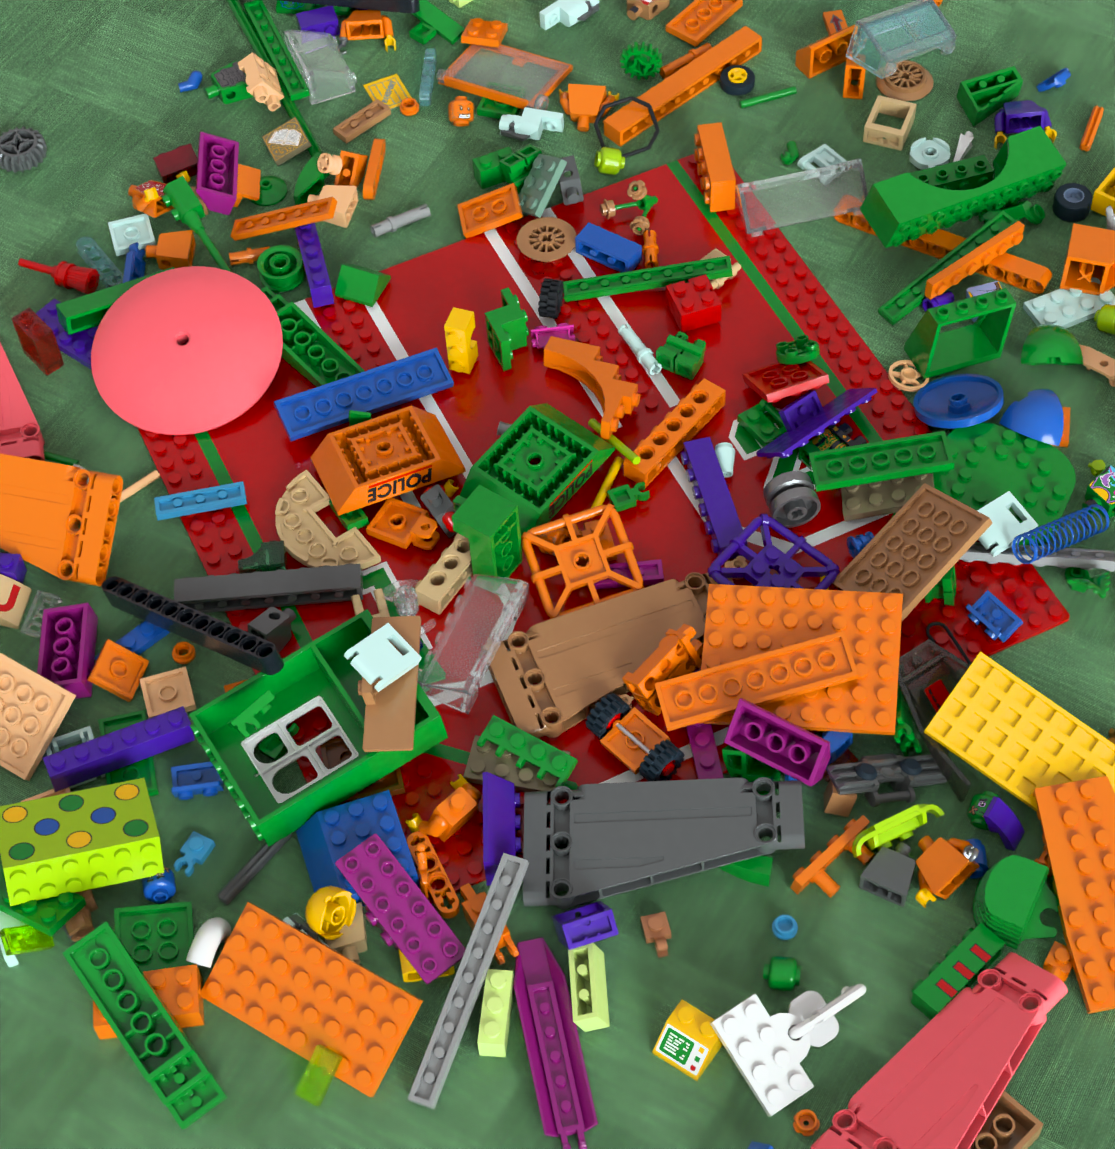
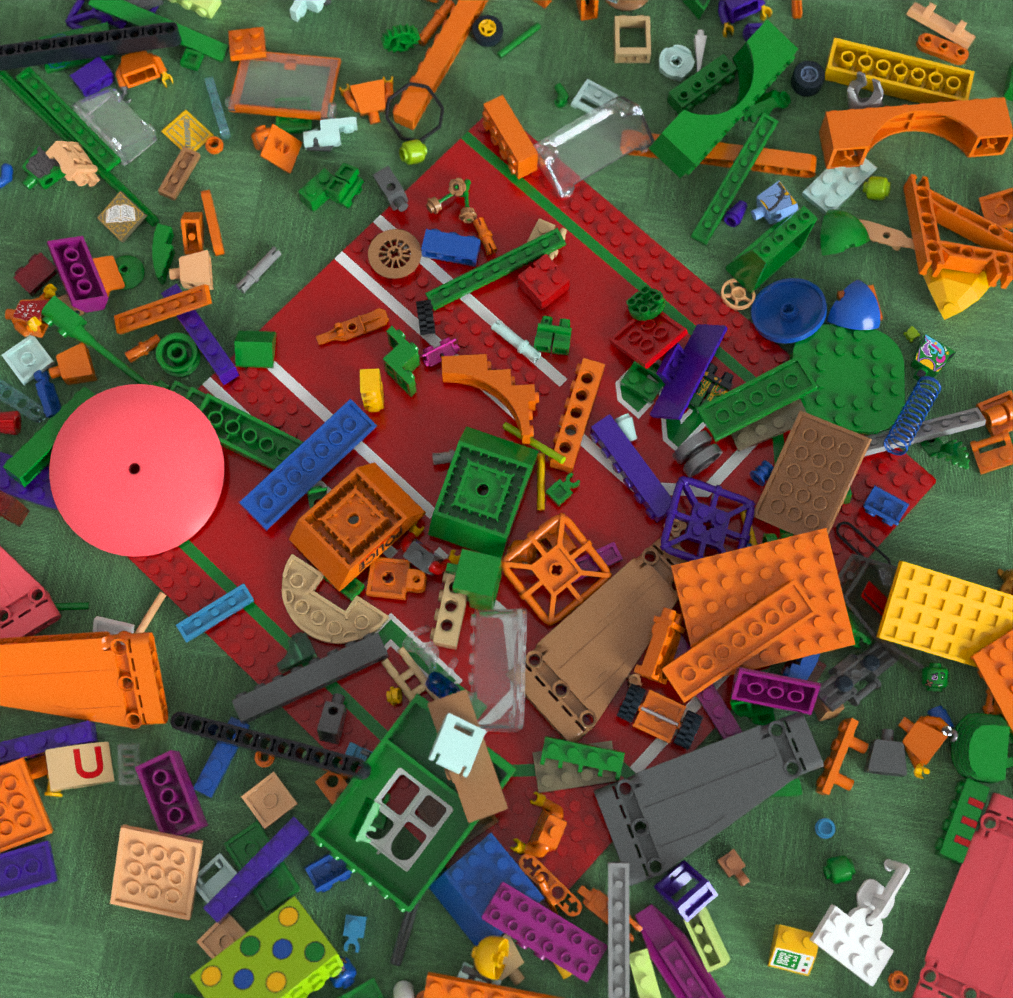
camera: 25 degrees left, 20 degrees up
orange tile [87,639,149,702] -> none
light nougat wheel [317,153,342,175] -> none
orange plate [457,183,523,239] -> none
dark purple slope [483,772,521,886] -> none
sand green plate [518,154,567,218] -> none
lime plate [852,804,945,858] -> none
orange plate [925,221,1025,300] -> none
light aqua container [977,491,1039,557] -> none
dark purple slope [983,796,1025,851] -> none
none -> orange piece [260,124,303,174]
none -> orange piece [316,308,389,345]

